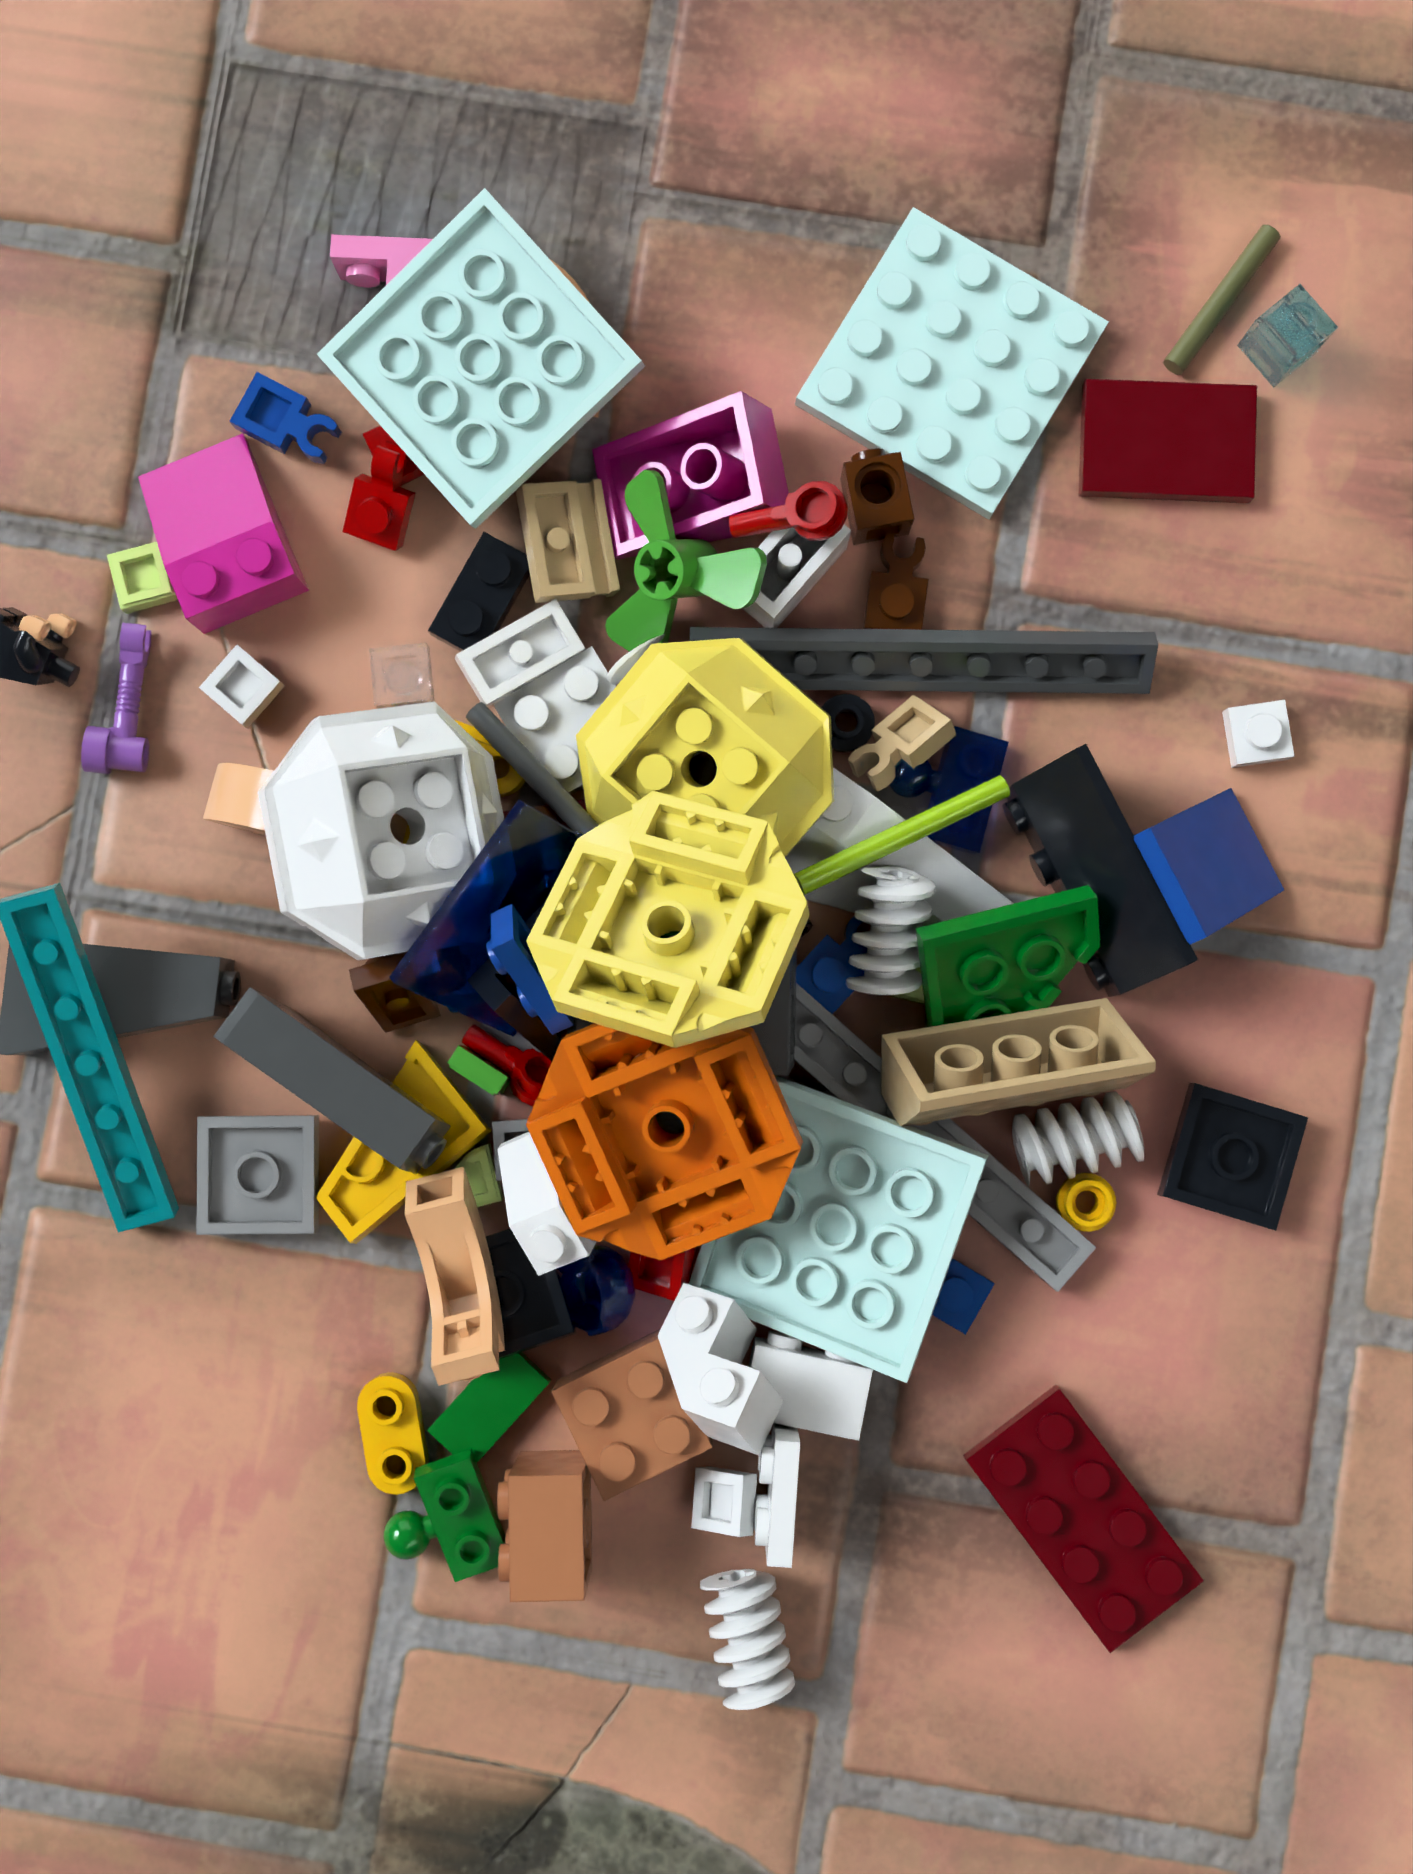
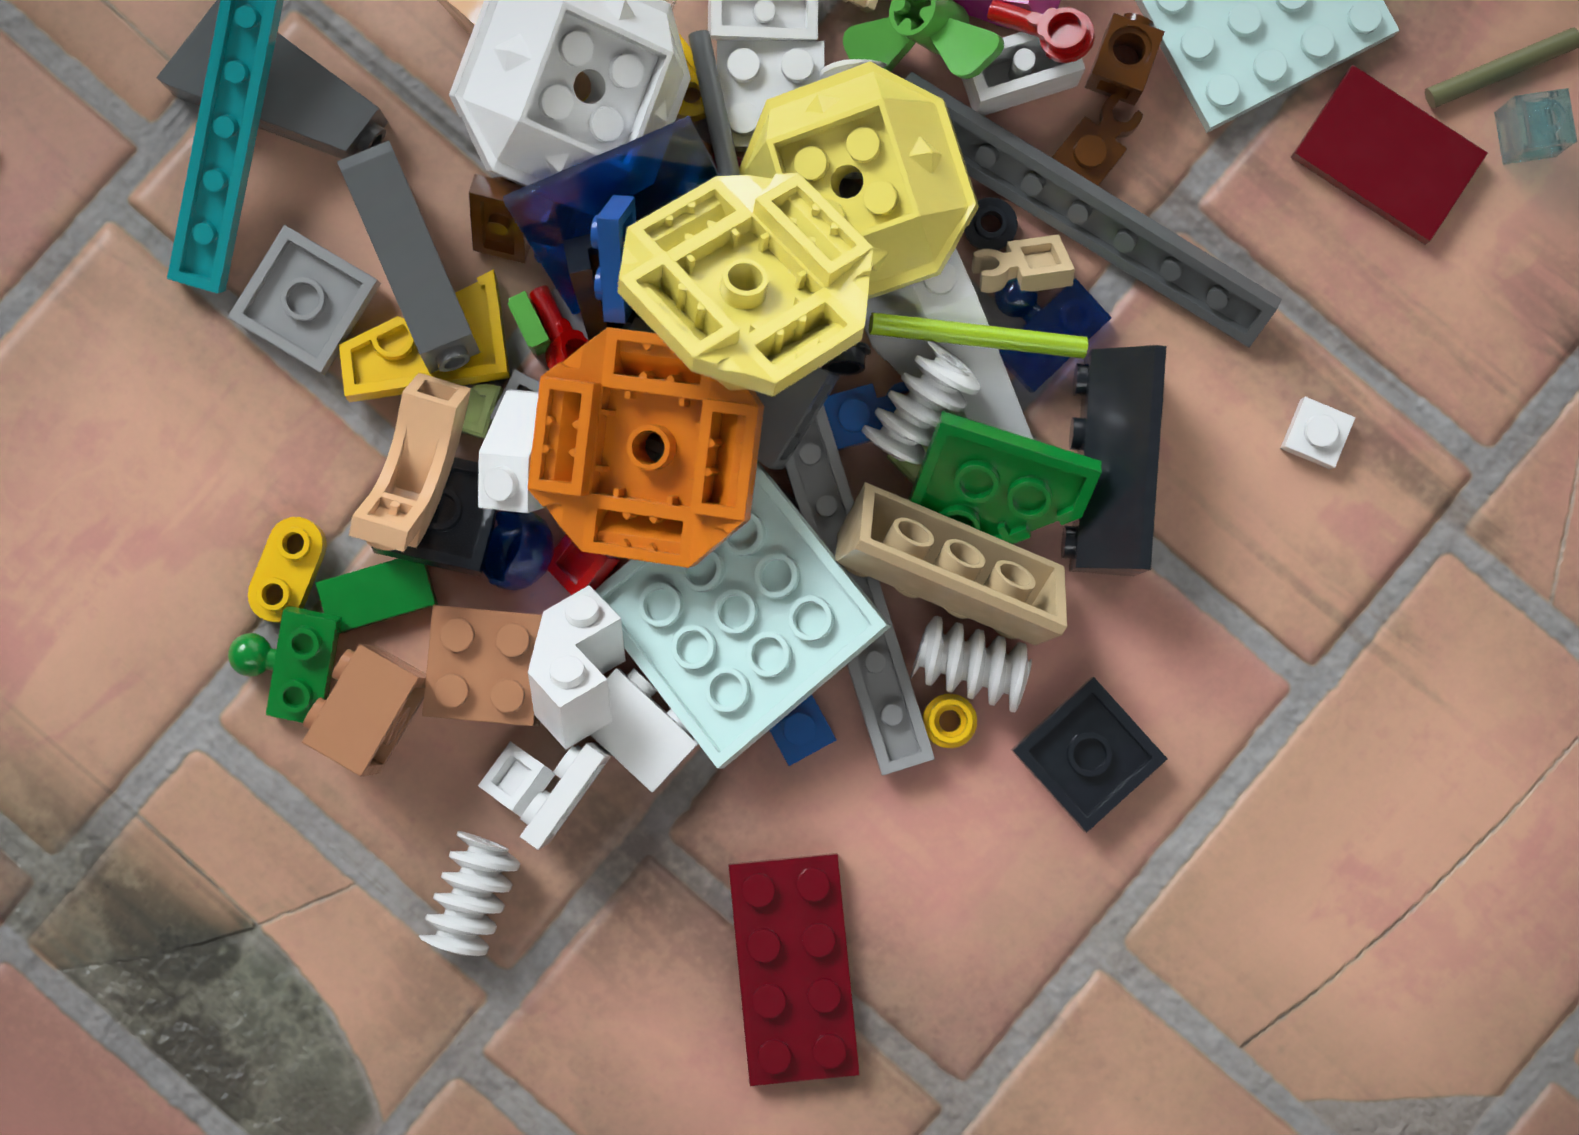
camera: 20 degrees right, 0 degrees up
blue tile [1133,788,1284,945] -> none

